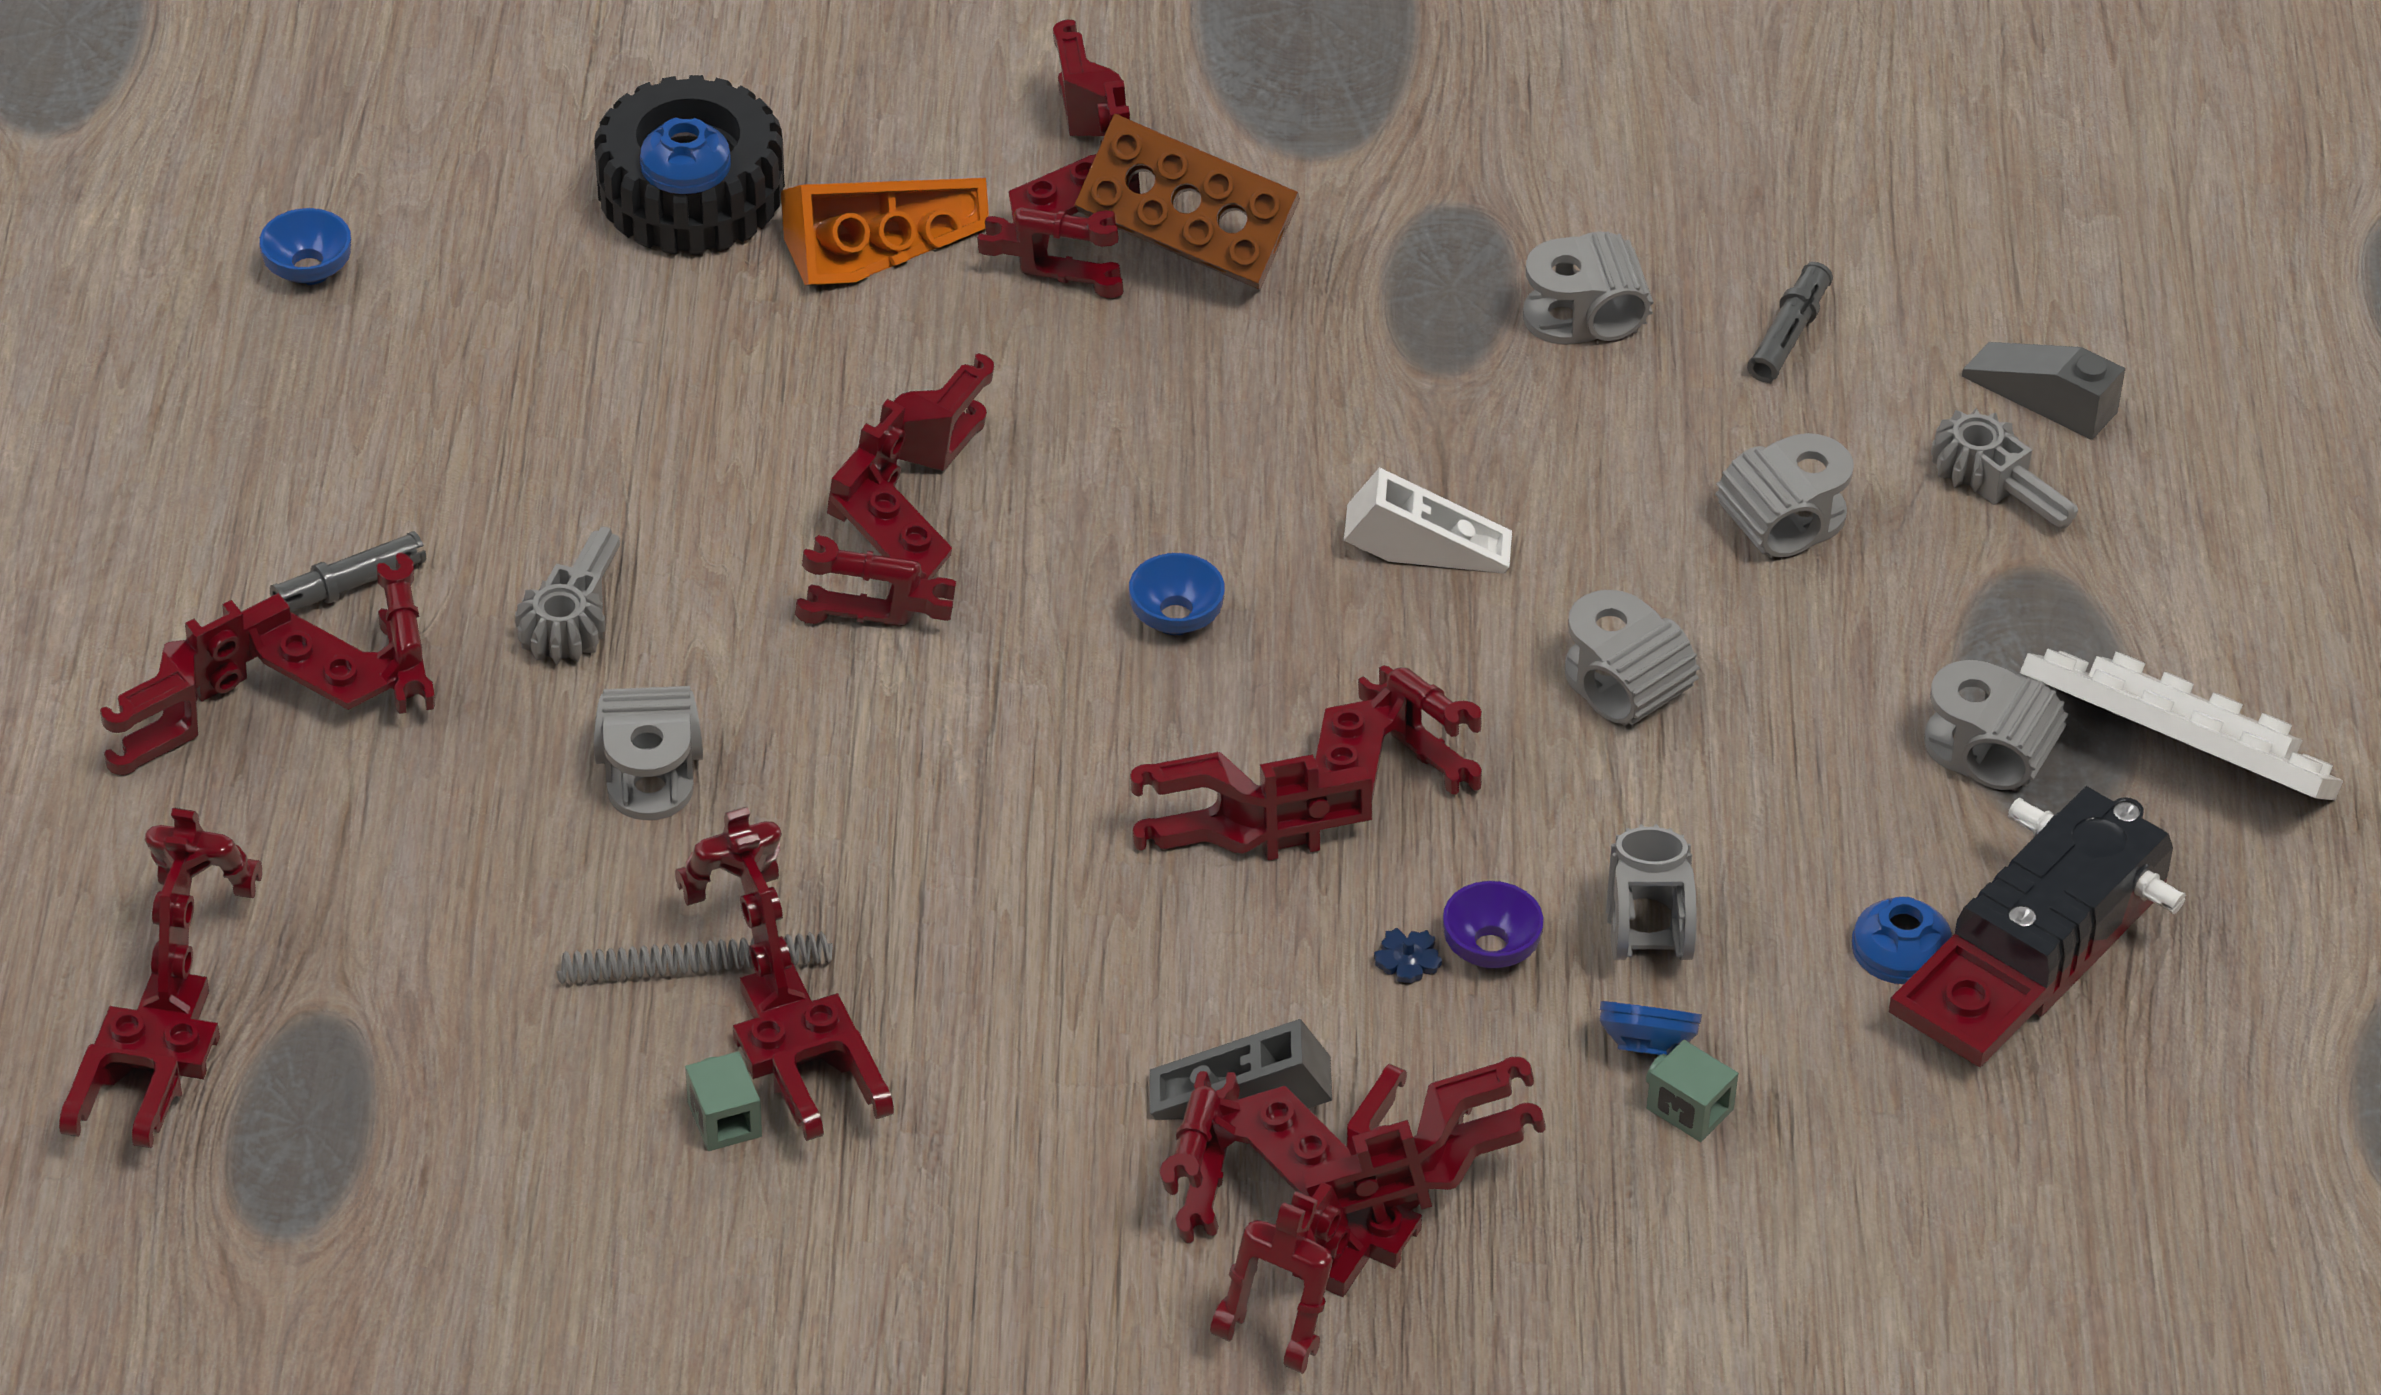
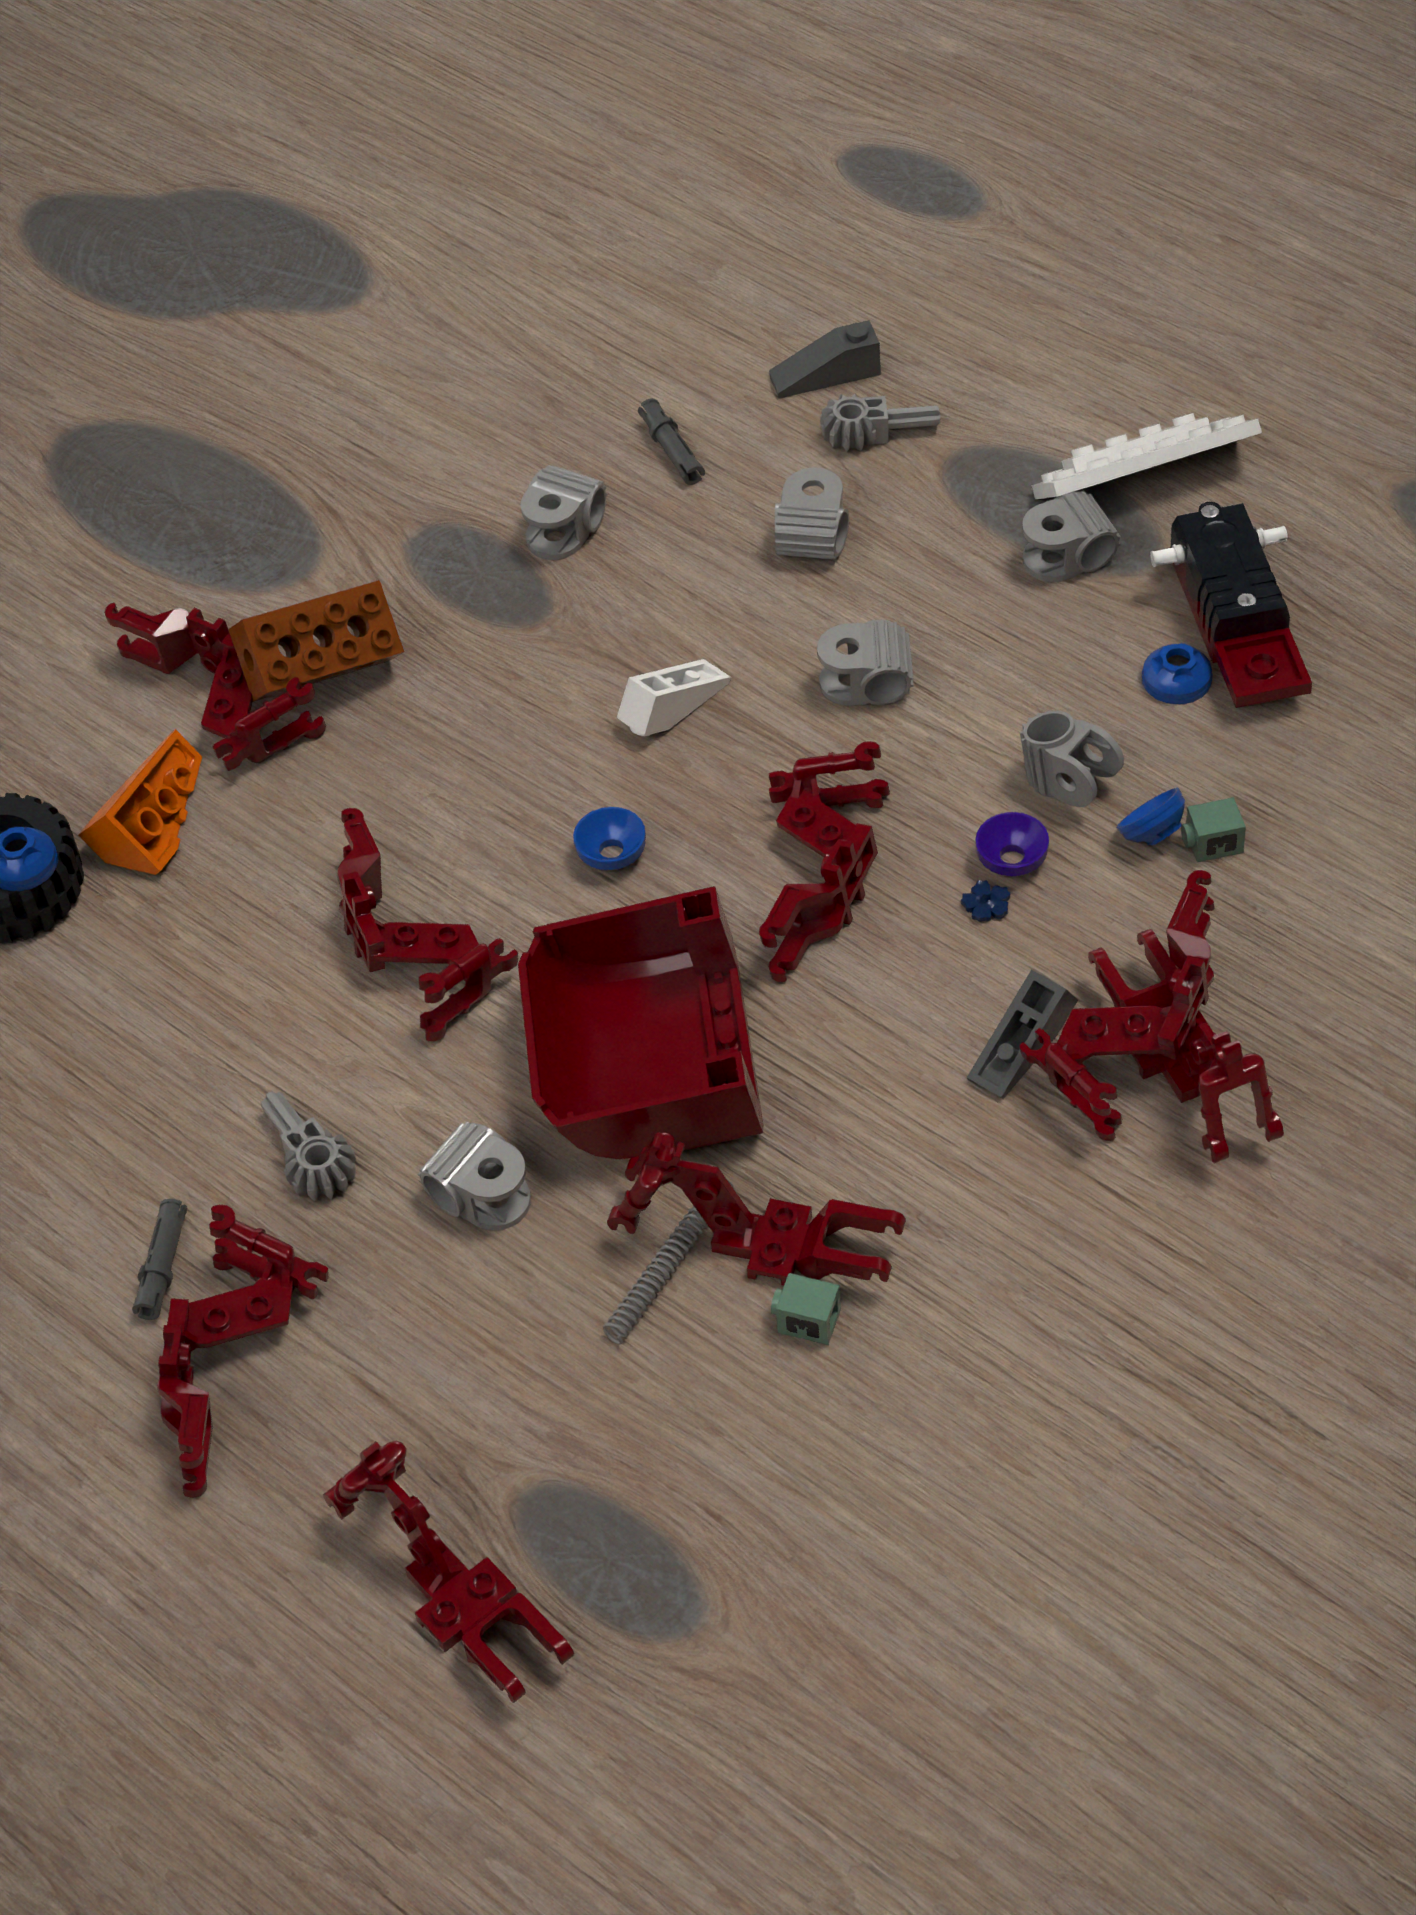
camera: 45 degrees left, 5 degrees up
none -> dark red slope [518,886,764,1160]

